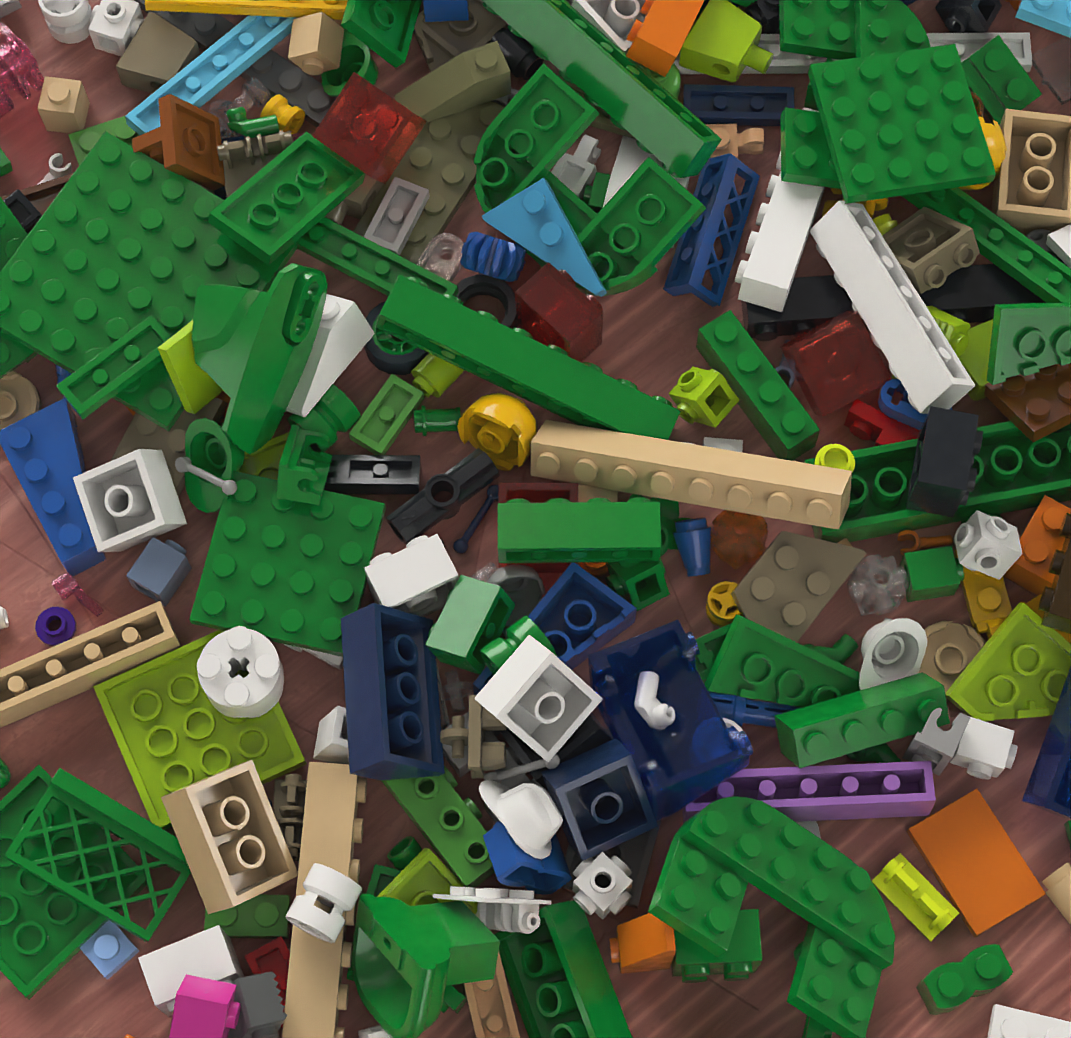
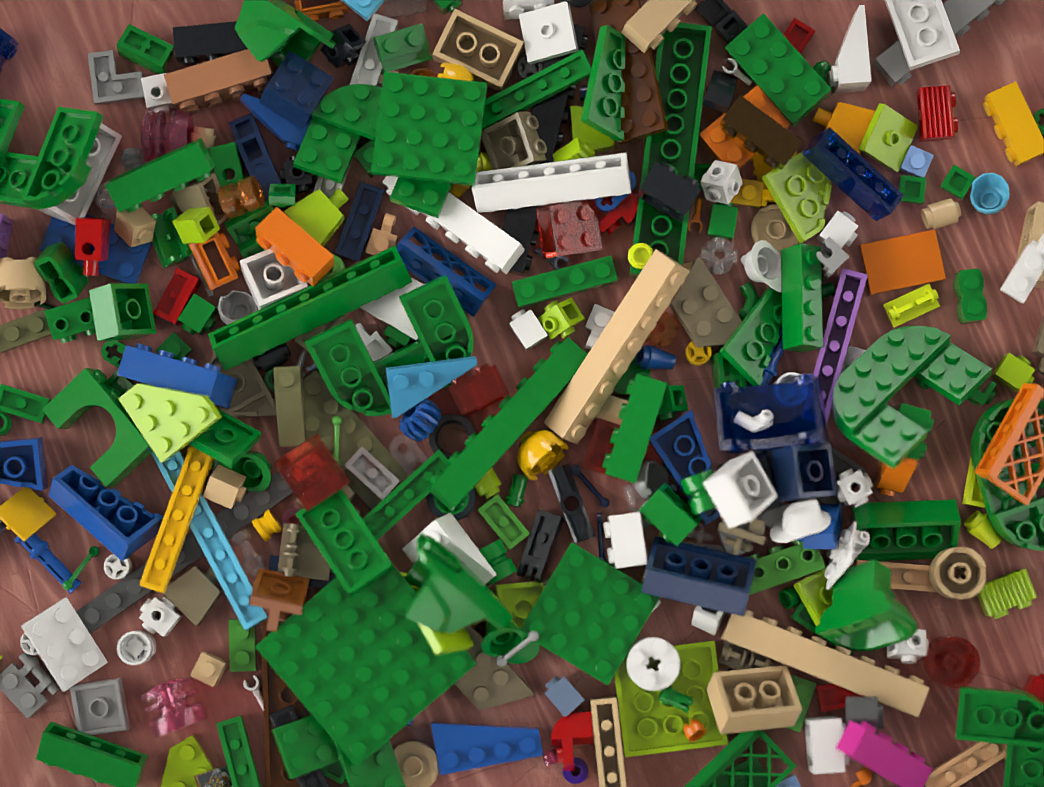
camera: 70 degrees left, 15 degrees up
green plate [56,315,171,420] -> none
white brick [73,449,187,552] -> none
green arm [226,106,279,138] -> none
green hinge [276,424,332,505] -> none
white wheel [285,863,362,943] -> none
light grey hinge [484,754,560,783] -> none
none -> bright green hinge [331,416,342,470]
none -> white brick [509,309,548,351]
none -> red brick [551,711,593,771]
none -> green pin [658,685,693,713]
none -> orange hinge [683,719,707,742]

